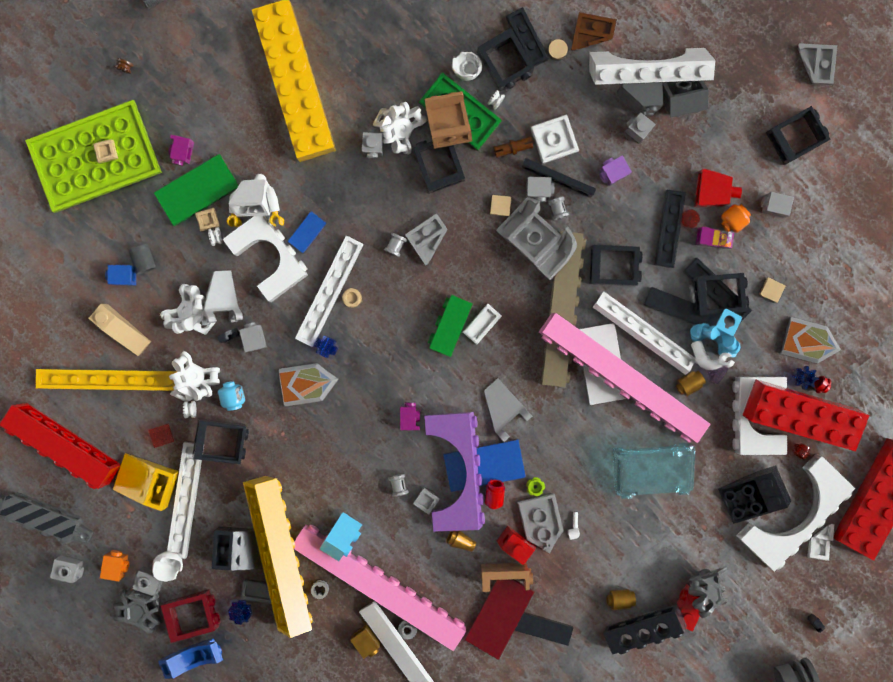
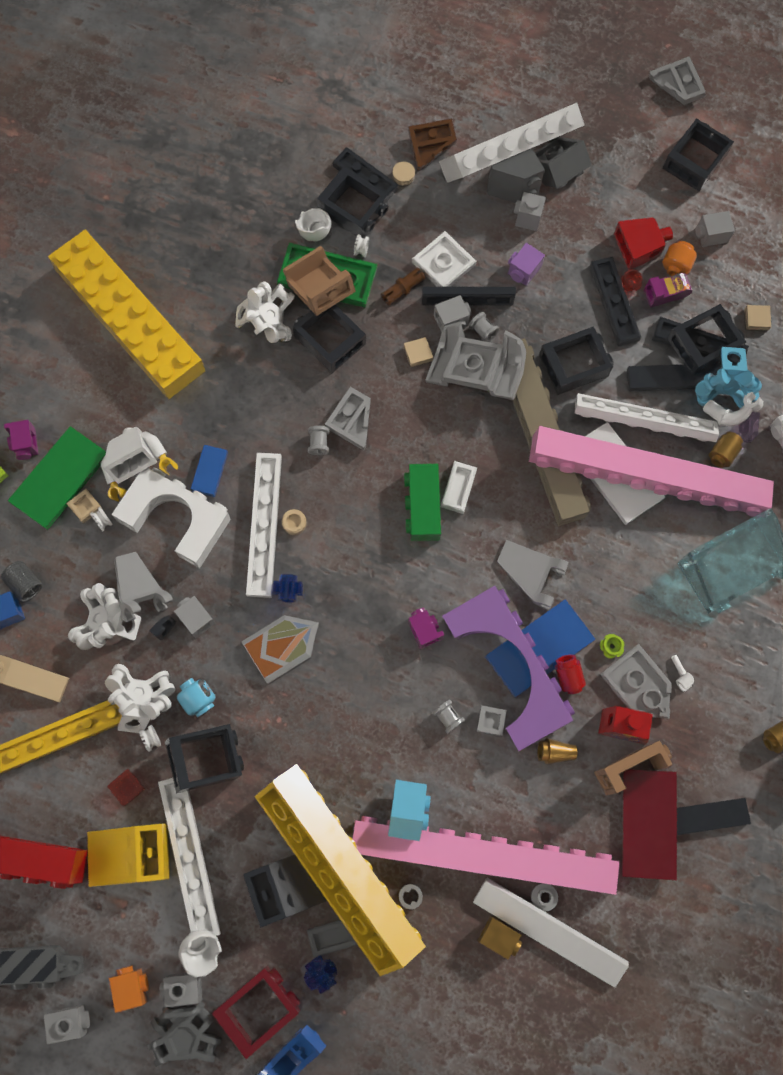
camera: 25 degrees left, 15 degrees down
light grey brick [362,132,384,159] -> none

